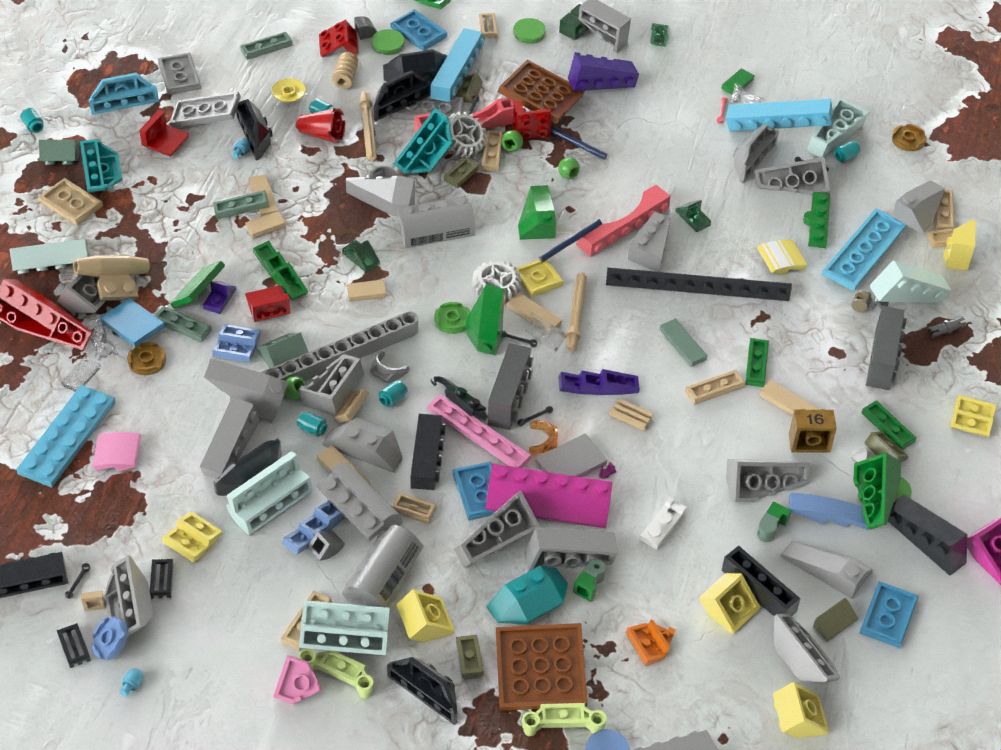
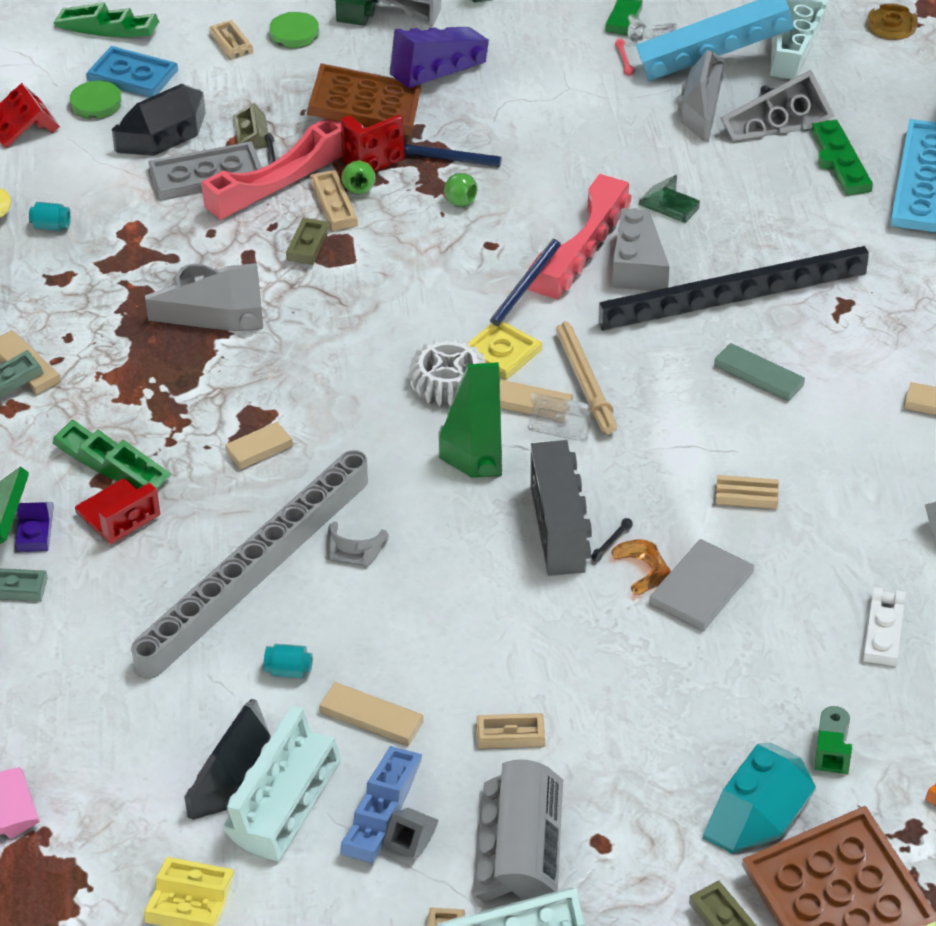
camera: 20 degrees left, 5 degrees down
light grey wedge [200,398,260,479] -> none
light grey wedge [204,359,288,422] -> none
medium blue slope [212,324,261,363] -> none
tan tile [245,211,286,238] -> none
sand green slope [256,332,309,368] -> none
bright green piece [284,376,307,400] -> none
red cone [295,108,346,143] -> none
light grey wedge [298,354,364,415] -> none
light grey brick [316,463,403,541] -> none
light grey wedge [322,417,402,473] -> none
tan piece [332,52,359,89] -> none
tan tile [334,389,369,423] -> none
clear green slope [342,240,380,273] -> none
dark grey brick [354,16,377,40] -> none
tan axle [359,91,377,162] -> none
black wedge [374,70,431,121] -> none
teal brick [379,381,408,407] -> none
teal wedge [393,108,453,174] -> none
light grey brick [396,196,475,248] -> none
light yellow slope [396,589,455,643] -> none
black brick [410,413,446,490] -> none
bright pink plate [427,394,531,468] -> none
black plate [430,376,488,421] -> none
medium azure brick [431,28,484,102] -> none
bright green tile [434,302,470,334] -> none
white gear [448,111,487,158] -> none
dark azure tile [453,461,495,521] -> none
light grey wedge [454,491,540,567] -> none
dark pink slope [485,464,612,529] -> none
black hinge [502,331,537,347] -> none
green wedge [518,185,556,240] -> none
light grey wedge [524,527,618,572] -> none
dark purple slope [558,369,640,395] -> none
magenta piece [599,462,617,479] -> none
tan tile [685,370,745,405] -> none
green tile [745,338,769,387] -> none
light yellow slope [757,240,807,274] -> none
teal brick [834,141,860,163] -> none

